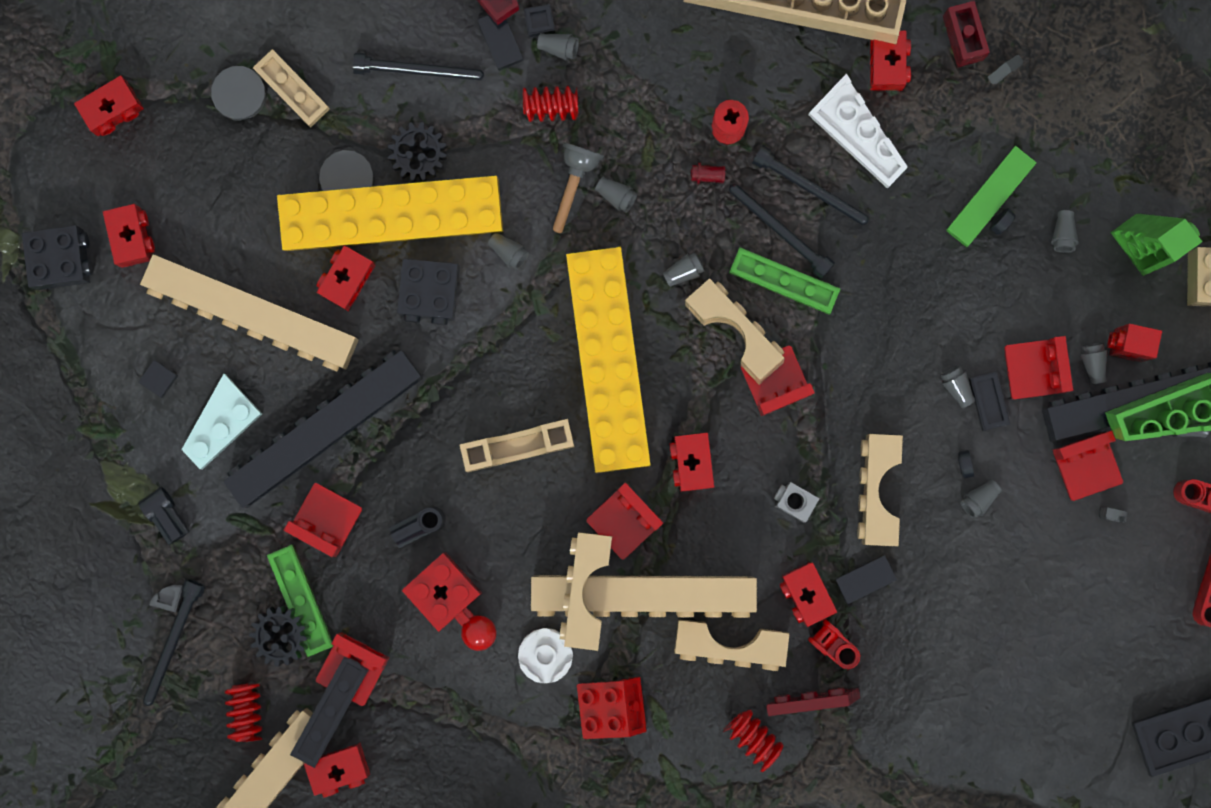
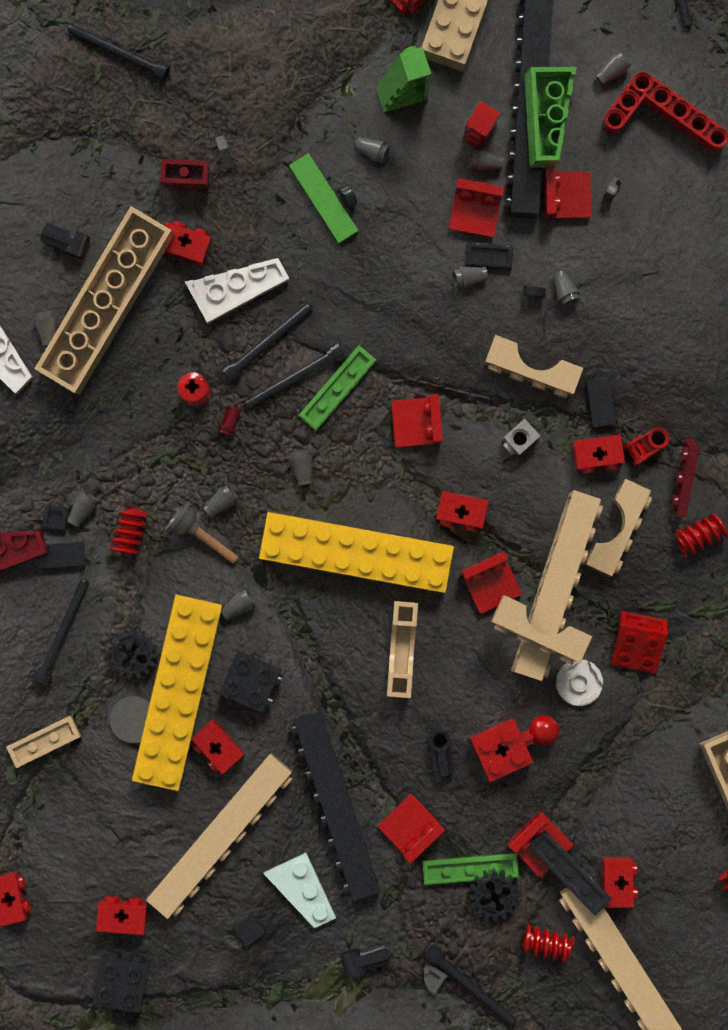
camera: 80 degrees left, 0 degrees up
dark grey tile [211,66,266,121] -> none
tan arch [685,278,784,385] -> none

